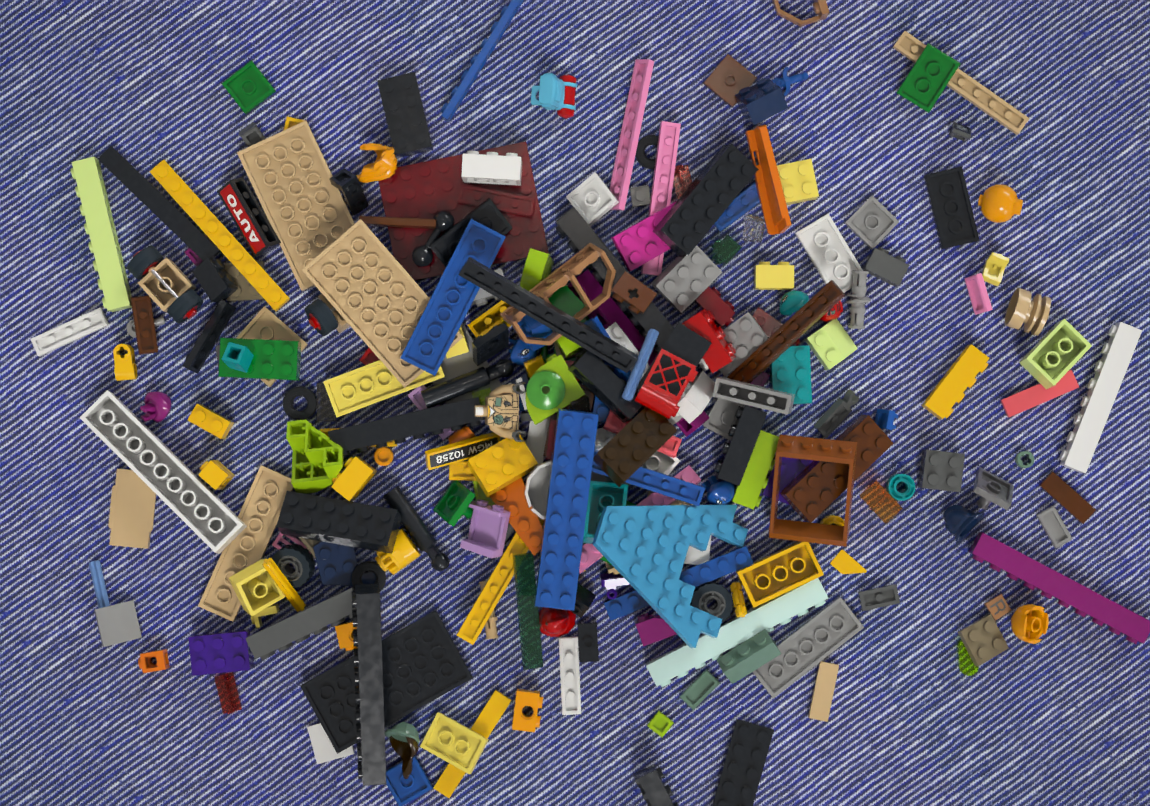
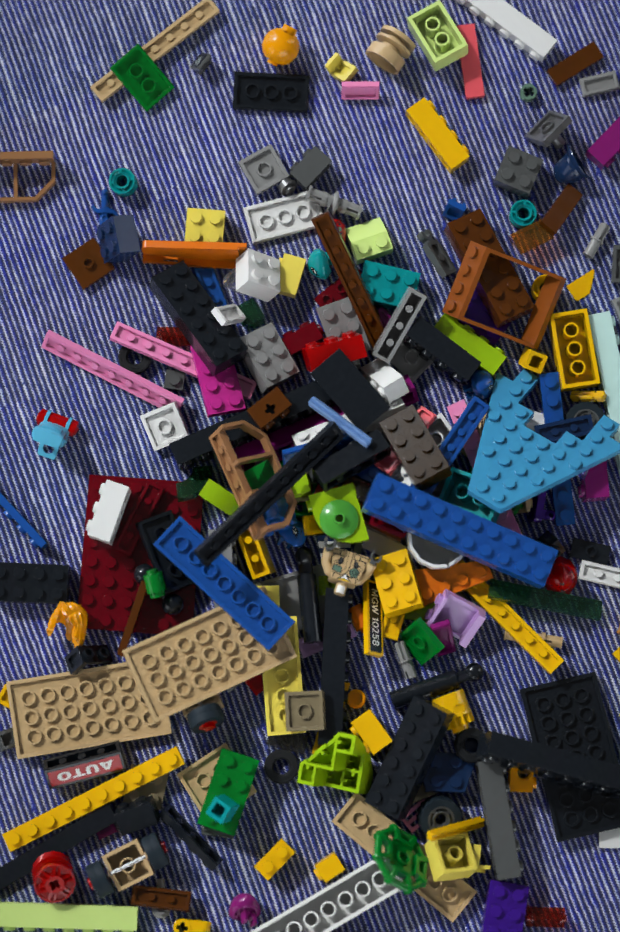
camera: 80 degrees left, 5 degrees down
black plate [472,323,509,366] -> none
red piece [635,349,698,419] -> none
none -> red wheel [32,851,76,903]
none -> teal wheel [109,168,138,197]
none -> green brick [143,568,166,598]
none -> clear green tile [176,466,212,502]
none -> white tile [211,304,246,326]
none -> white brick [236,248,281,302]
none -> flat silver plate [278,178,297,195]
none -> dark tan plate [284,690,326,732]
none -> green plate [372,824,429,895]
none -> light grey axle [394,641,418,680]
none -> magenta tile [430,619,456,657]
none -> yellow brick [518,346,548,374]
none -> dark blue plate [534,414,593,442]
none -> reddish brown tile [539,183,583,236]
none -> light grey axle [583,222,610,259]

